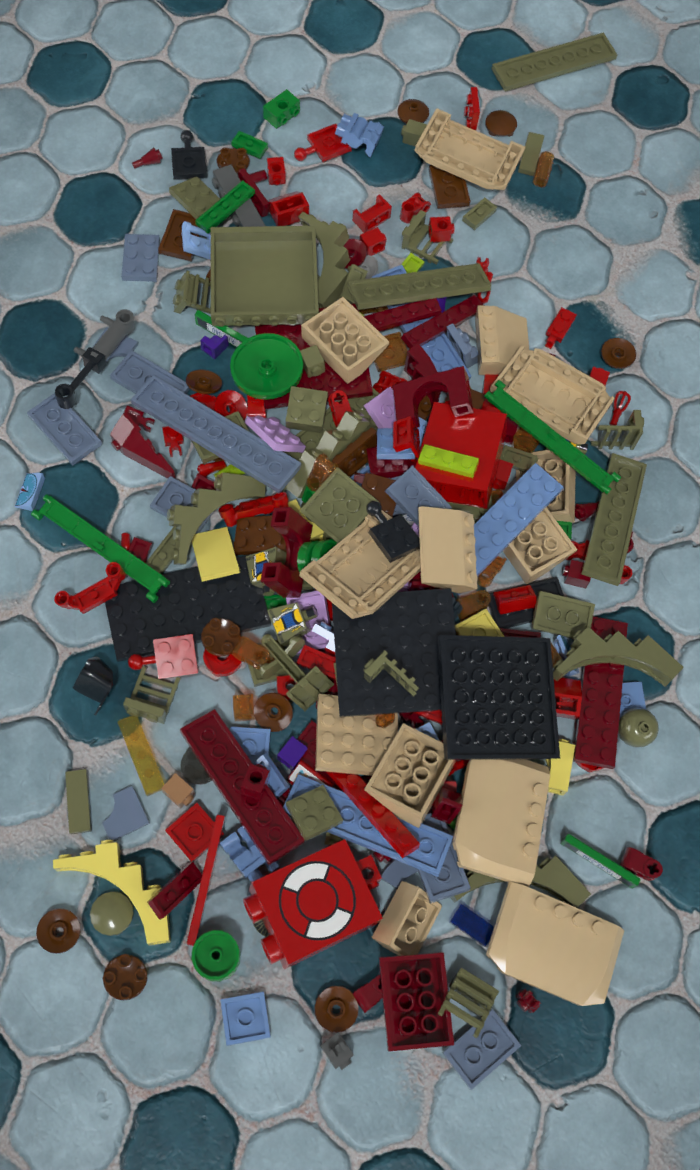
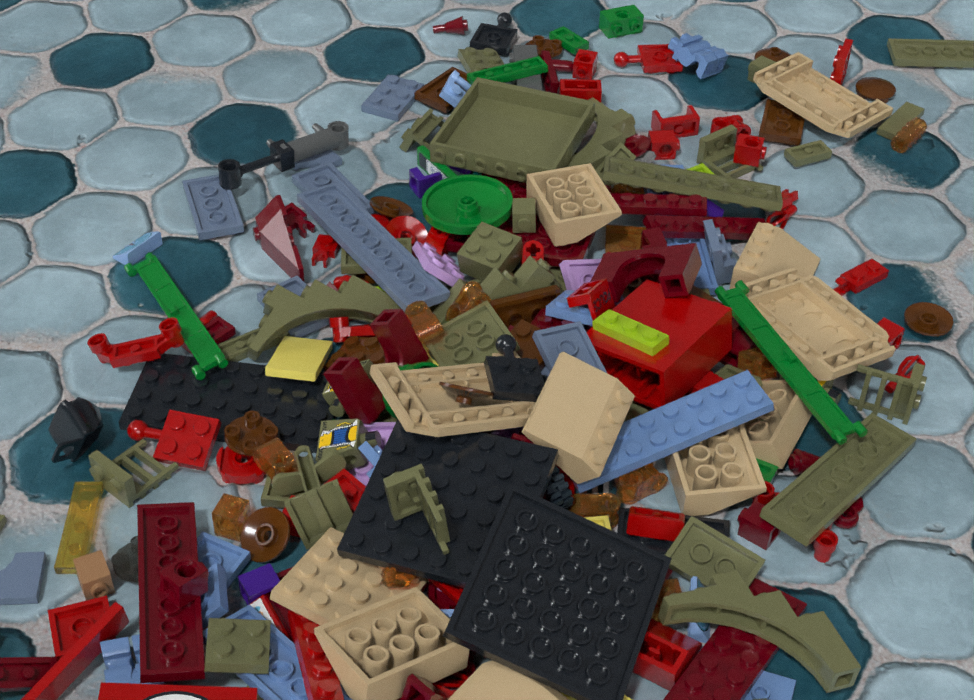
camera: 30 degrees right, 25 degrees down
none -> clear orange piece [405,301,444,345]
none -> reddish brown dish [439,381,493,405]

